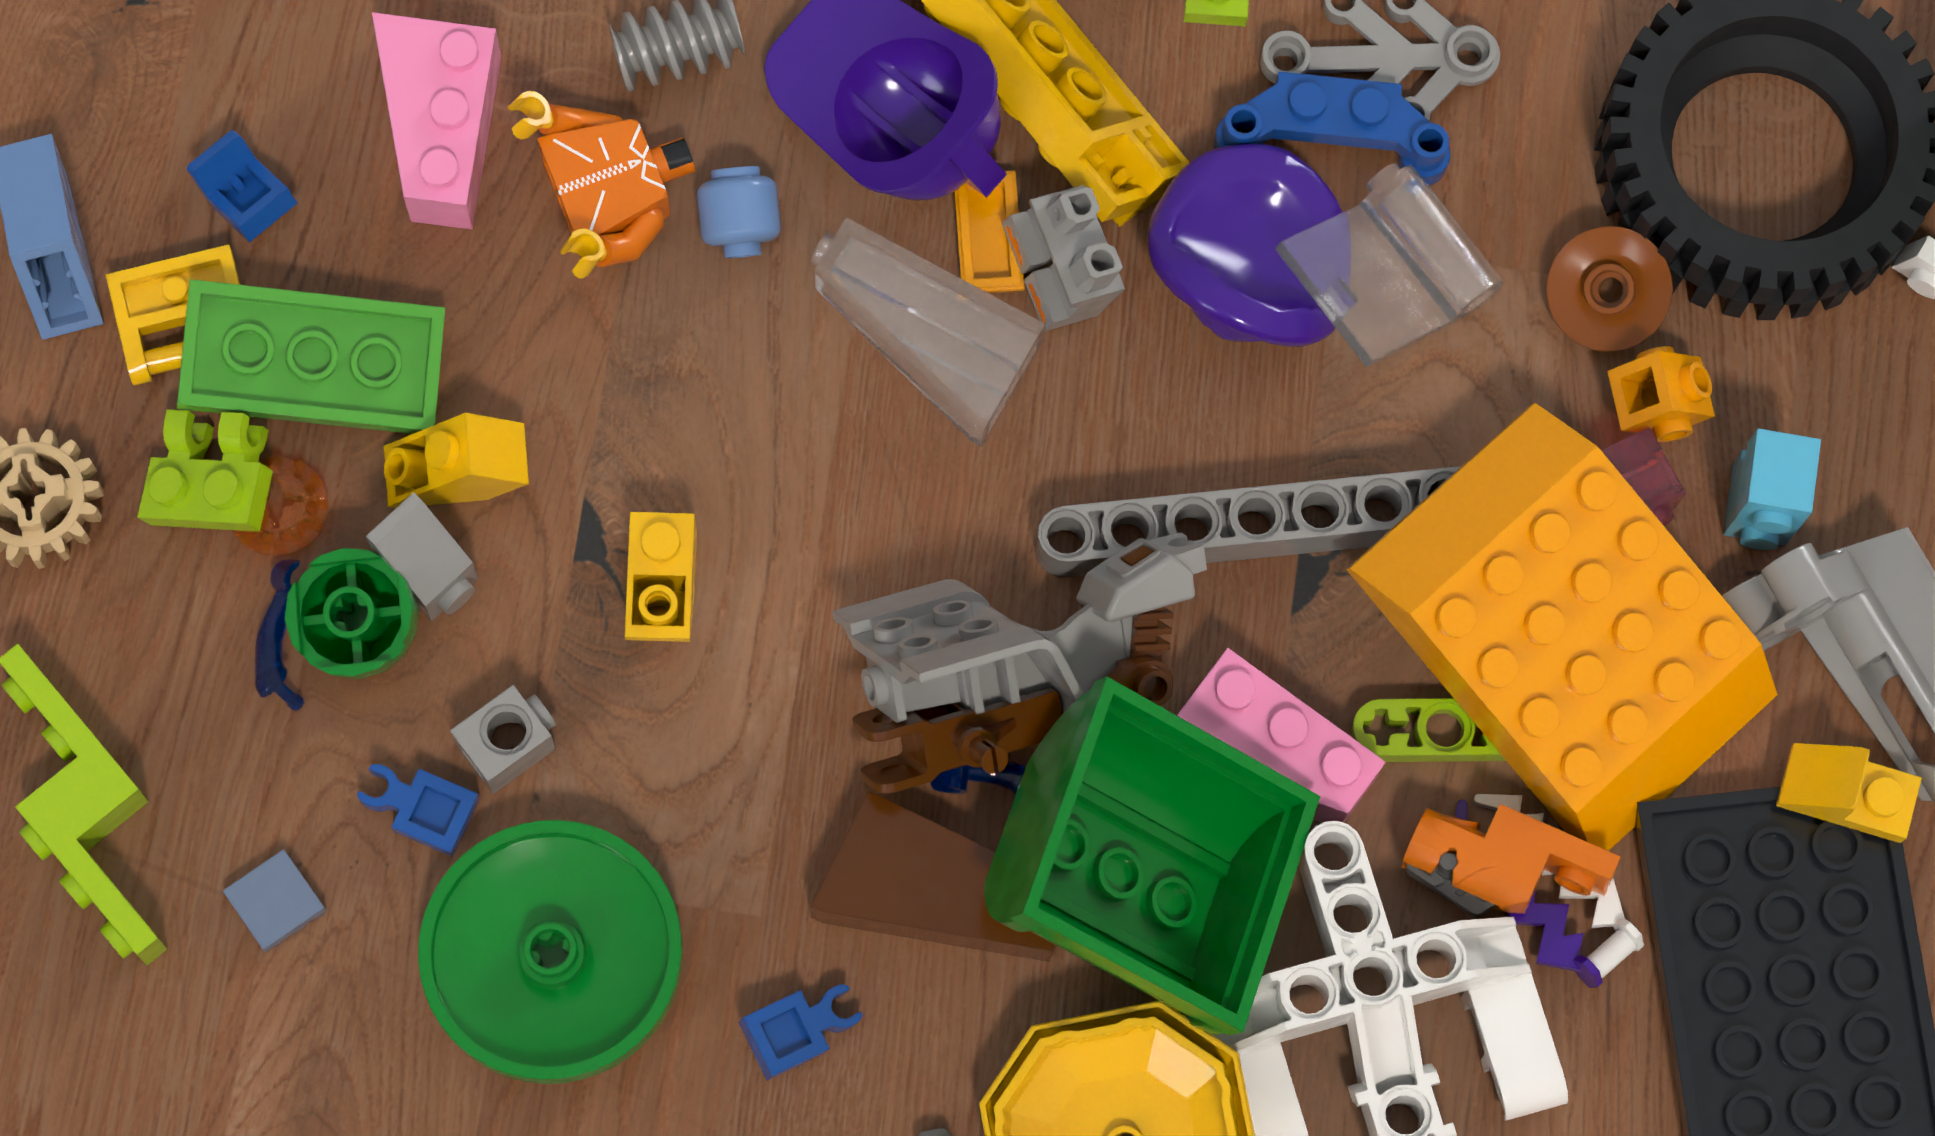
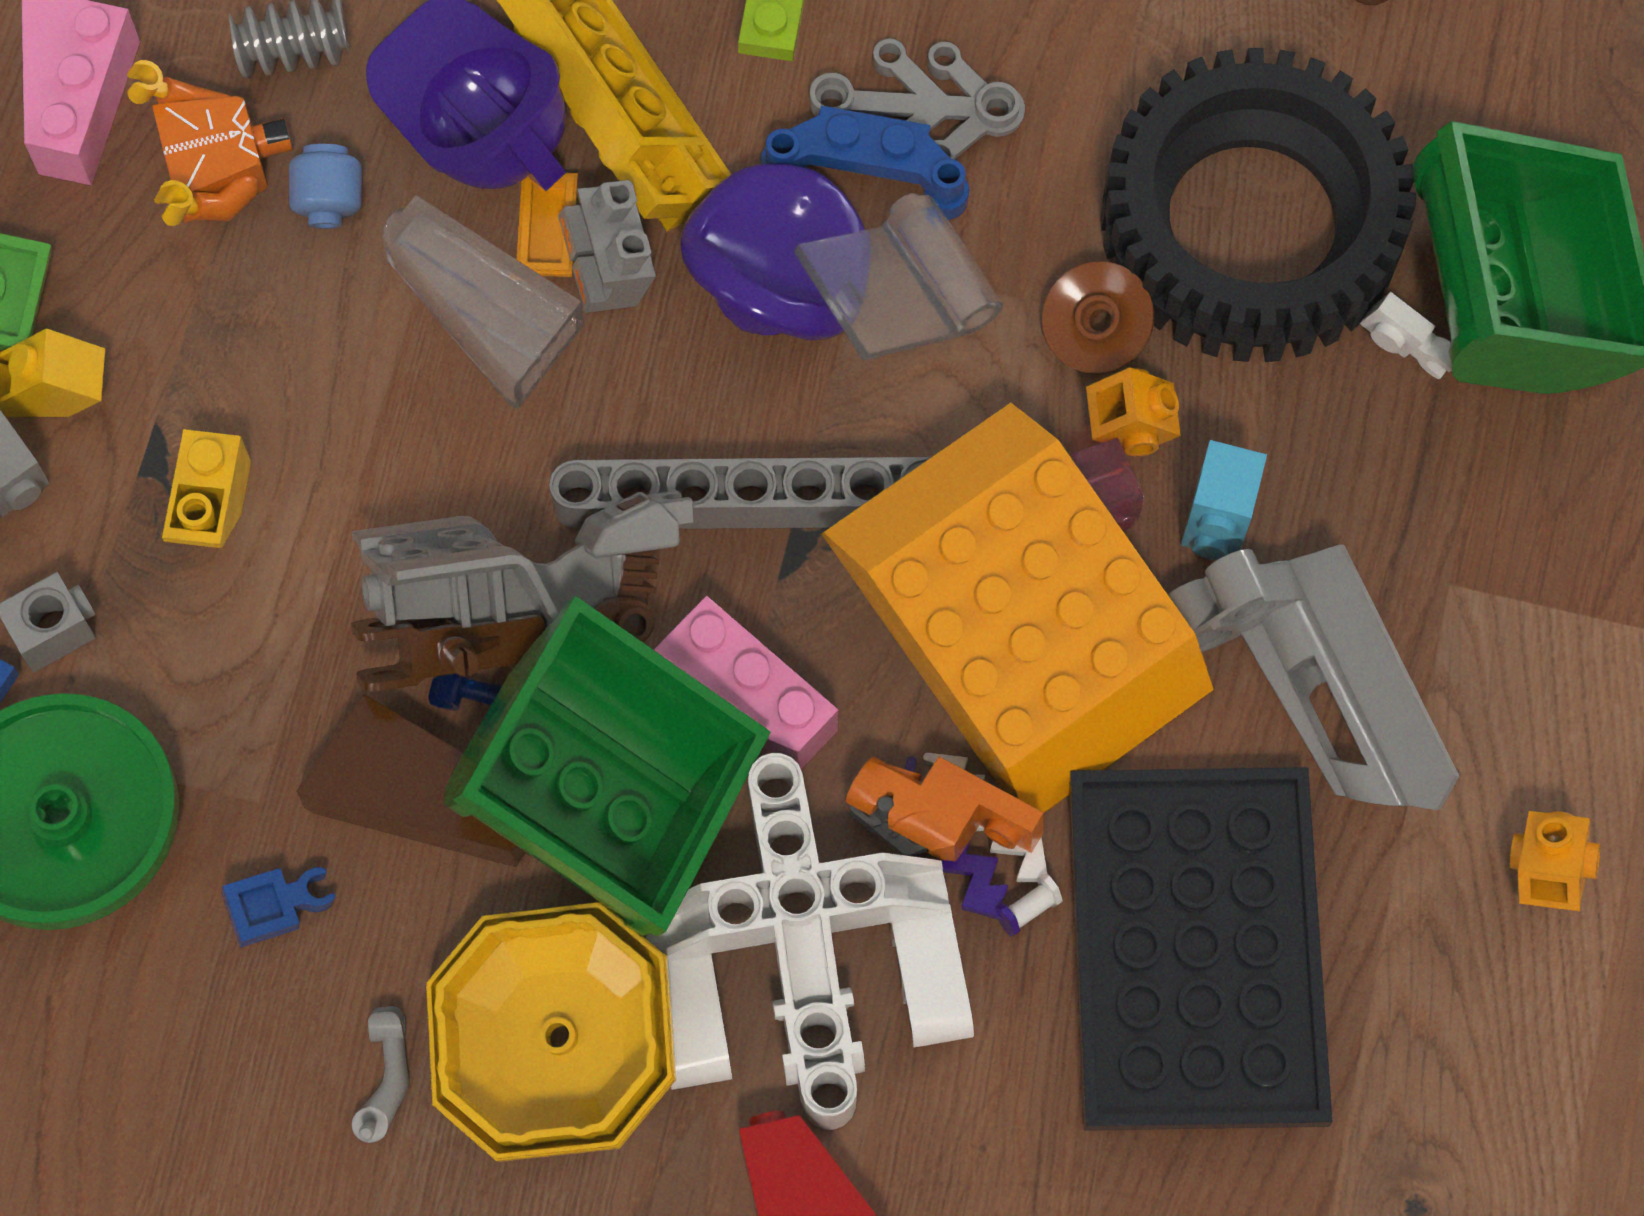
camera: 10 degrees right, 5 degrees down
lime beam [1350,698,1506,762] -> none
yellow slope [1776,743,1922,843] -> none

